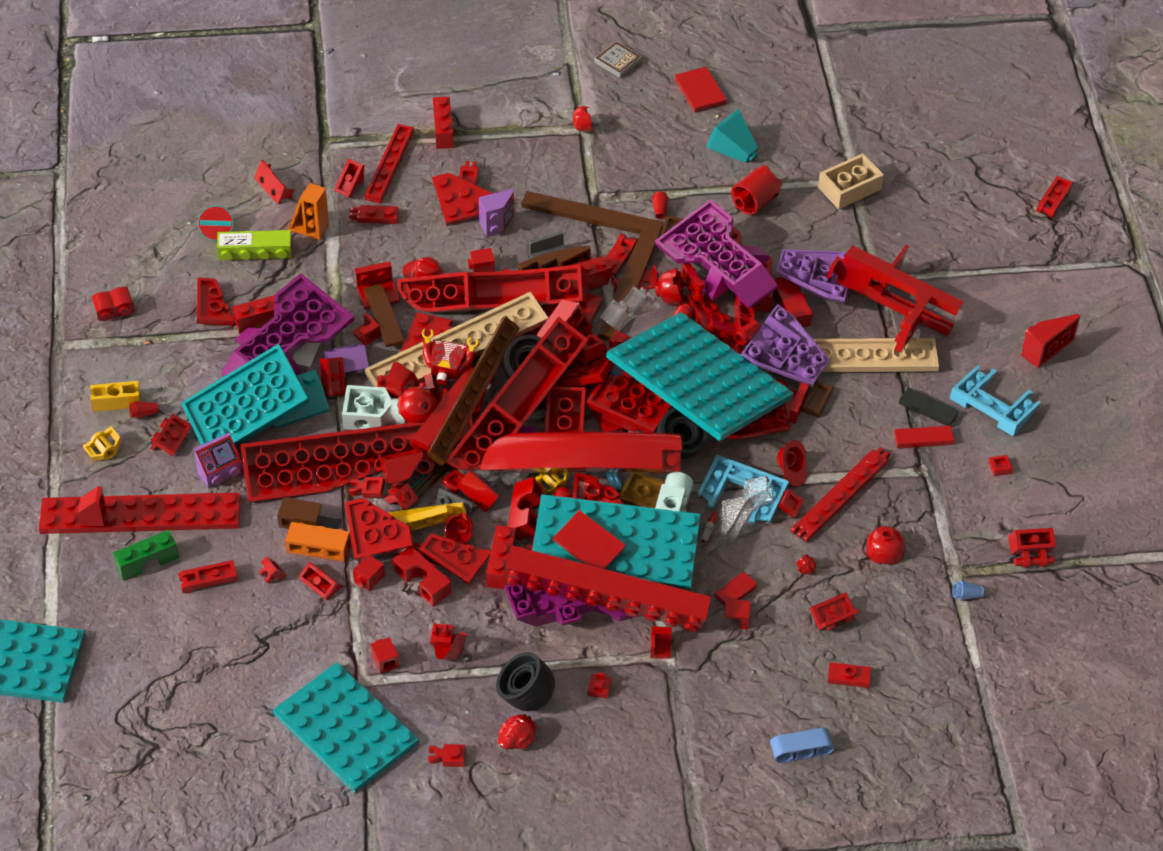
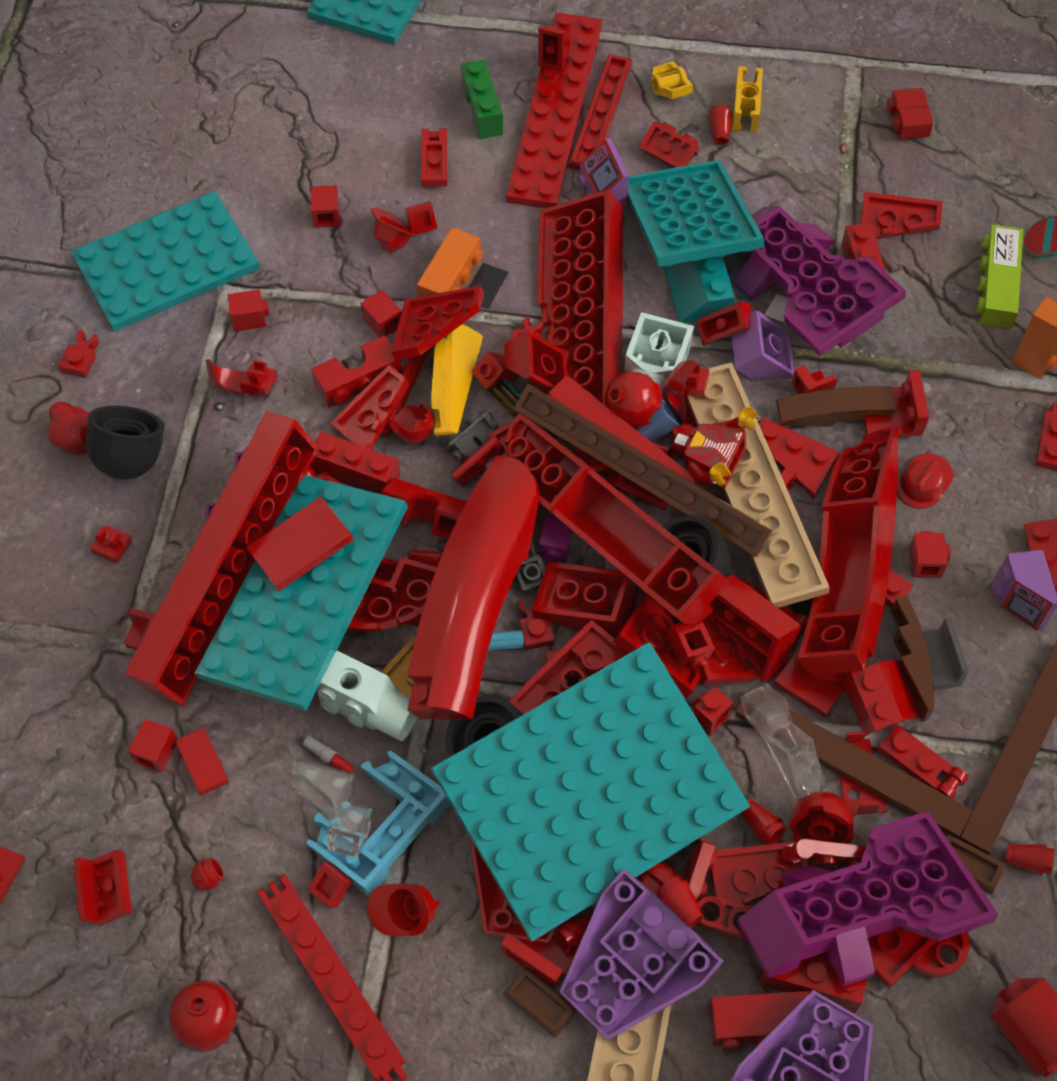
camera: 105 degrees right, 10 degrees up
reddish brown panel [277,497,322,529] -> none
red slope [298,561,343,600] -> none
none -> red brick [311,185,340,228]
none -> red piece [371,207,416,253]
none -> red tile [569,54,632,170]

